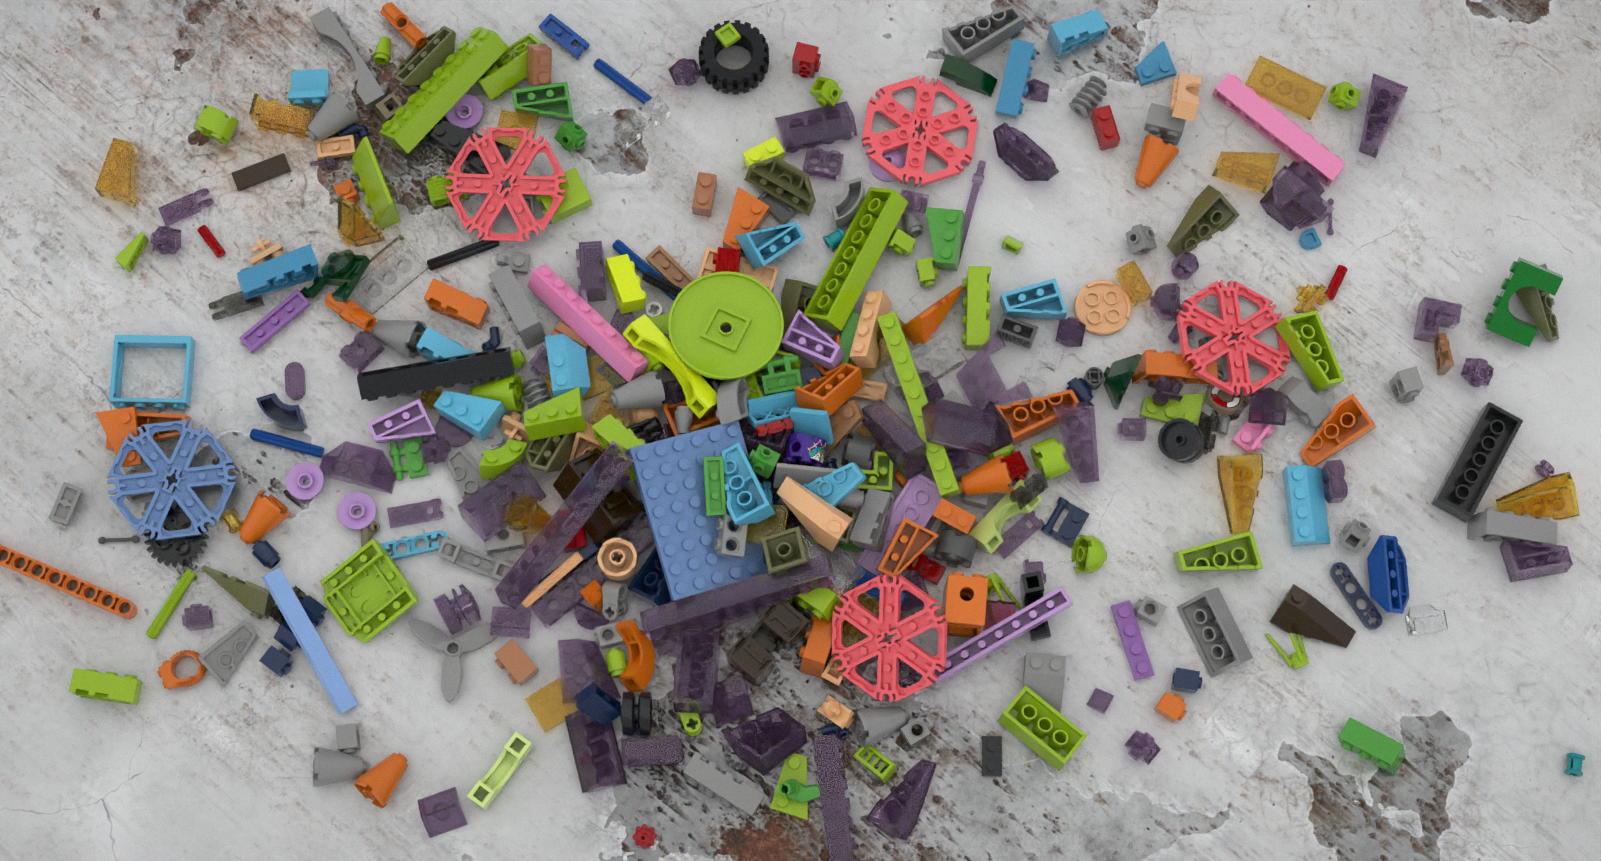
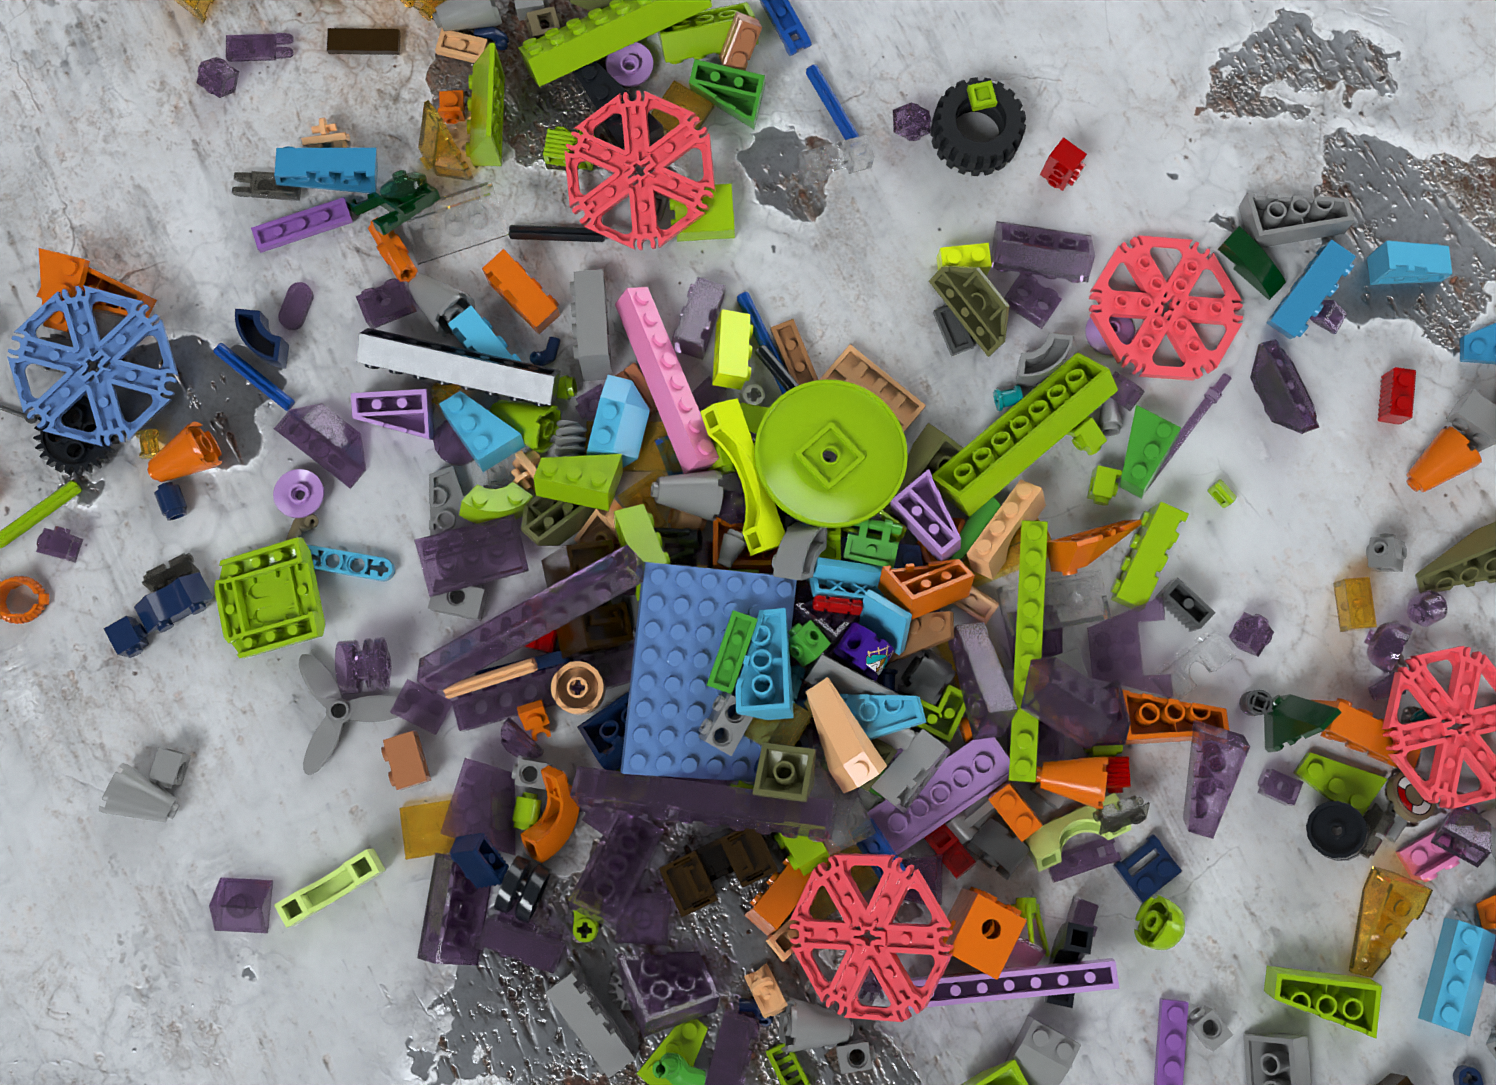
camera: 20 degrees right, 5 degrees up
medium azure window [109,335,196,410] -> none
lime slope [115,232,149,273] -> none
red axle [197,225,225,258] -> none
light grey wing [198,620,257,688] -> none
olive wedge [201,565,276,619] -> none
light blue tile [261,567,358,715] -> none
lavender dish [286,462,324,500] -> none
clear purple hand [310,156,337,170] -> none
orange cone [354,753,408,809] -> none
clear purple plate [387,498,444,528] -> none
bright green plate [389,437,429,481] -> none
clear purple brick [419,435,451,464] -> none
light grey slope [436,537,516,584] -> none
light grey plate [496,252,530,274] -> none
clear yellow cone [505,493,556,536] -> none
bright green brick [554,120,588,152] -> none
light grey piece [602,581,628,620] -> none
red plant [632,824,657,849] -> none
nougat brick [692,172,717,217] -> none
red brick [711,247,741,273] -> none
orange wedge [723,187,770,254] -> none
medium azure wedge [735,222,805,268] -> none
lime brick [809,77,843,107] -> none
orange wedge [876,517,939,579] -> none
medium azure wedge [999,278,1067,320] -> none
lime brick [1030,437,1071,481] -> none
dark blue brick [1066,377,1094,406] -> none
light grey piece [1069,76,1107,118] -> none
light nougat tile [1074,280,1131,336] -> none
hips [1148,375,1184,407] -> none

